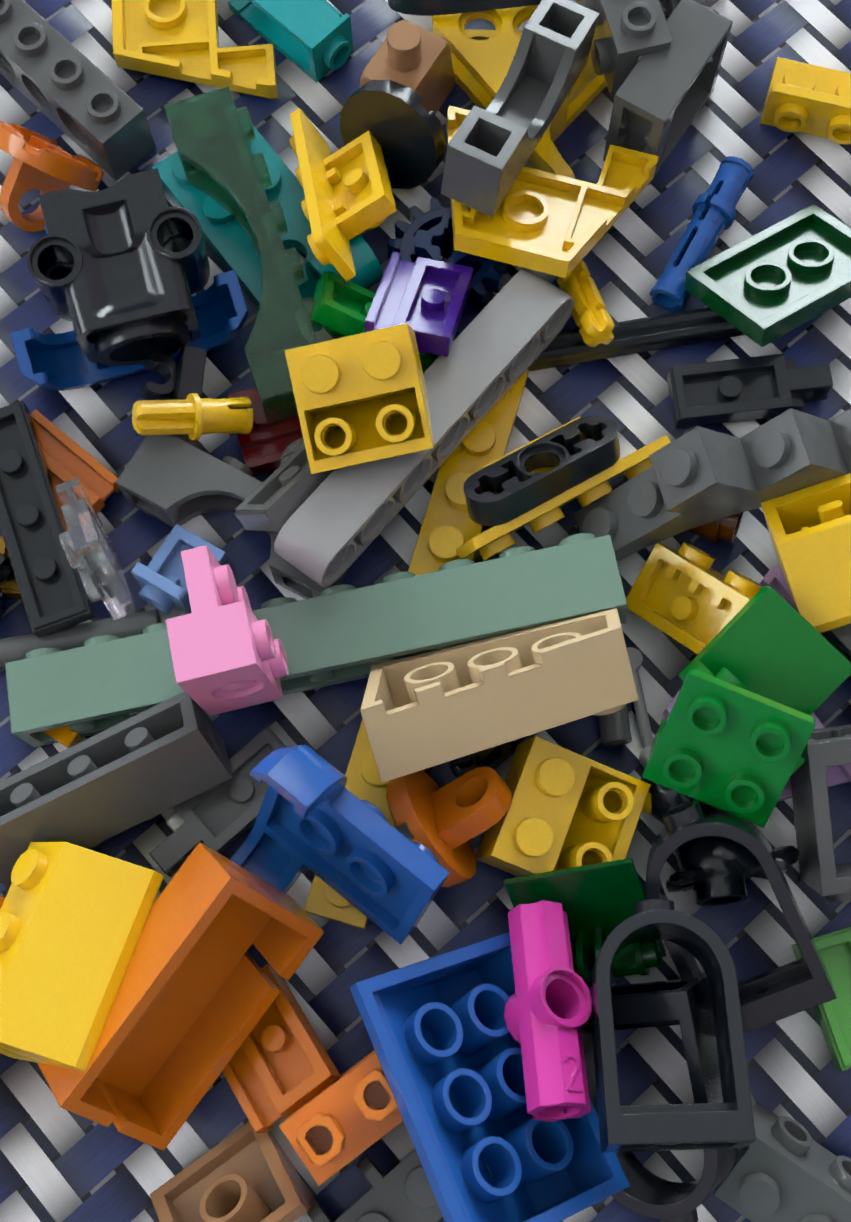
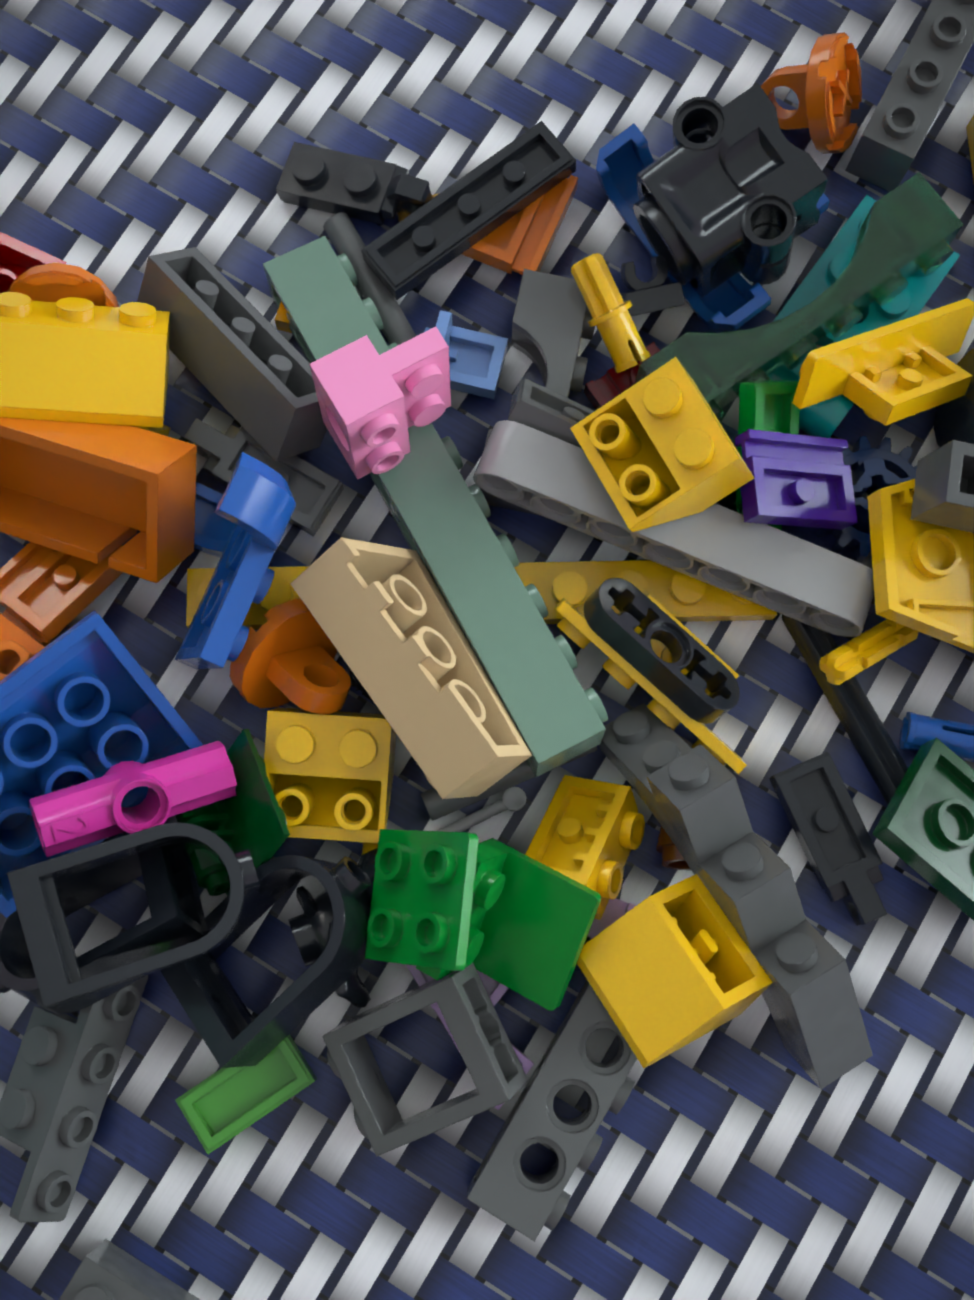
camera: 70 degrees right, 5 degrees up
clear plate [54,477,137,620] -> none

